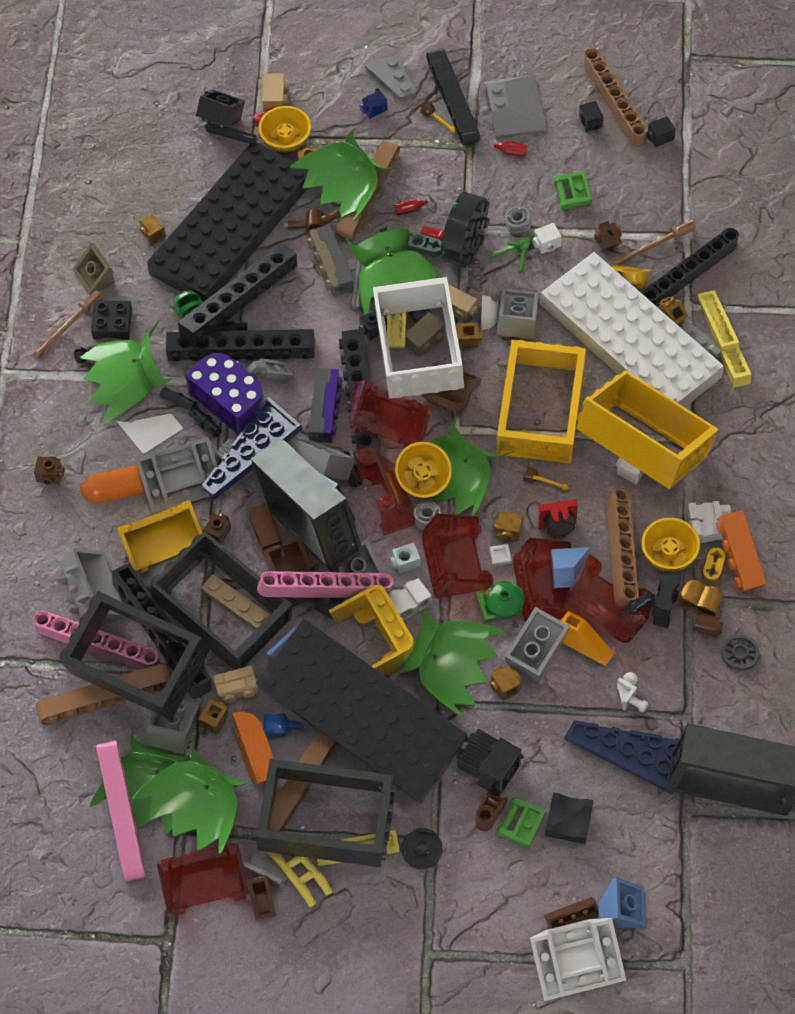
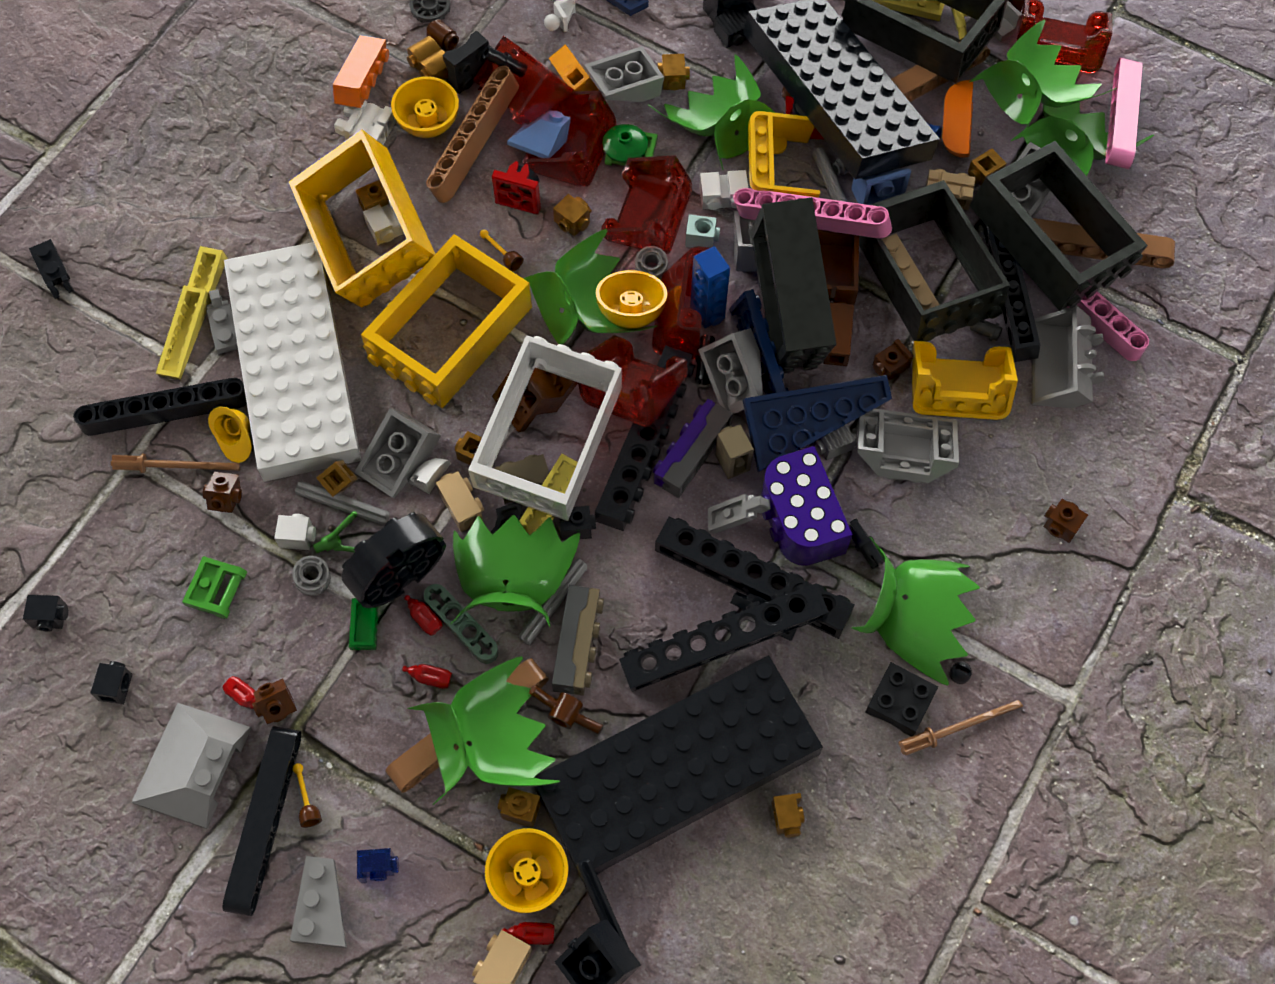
camera: 155 degrees left, 5 degrees up
dark tan slope [73,243,115,294] -> none
orange brick [80,465,145,503] -> none
white sticker [117,414,183,454] -> none
green helmet [173,290,204,319] -> none
black pin [189,406,222,438] -> none
white tile [489,544,512,567] -> none
medium nougat beam [584,48,647,146] -> none
pearl gold brick [658,296,688,324] -> none
yellow beam [702,547,725,584] -> none
none -> reddish brown brick [252,678,297,725]
none -> light grey axle [295,481,390,525]
none -> pearl gold brick [317,460,358,497]
none -> blue brick [690,246,730,328]
none -> dark tan brick [715,424,754,479]

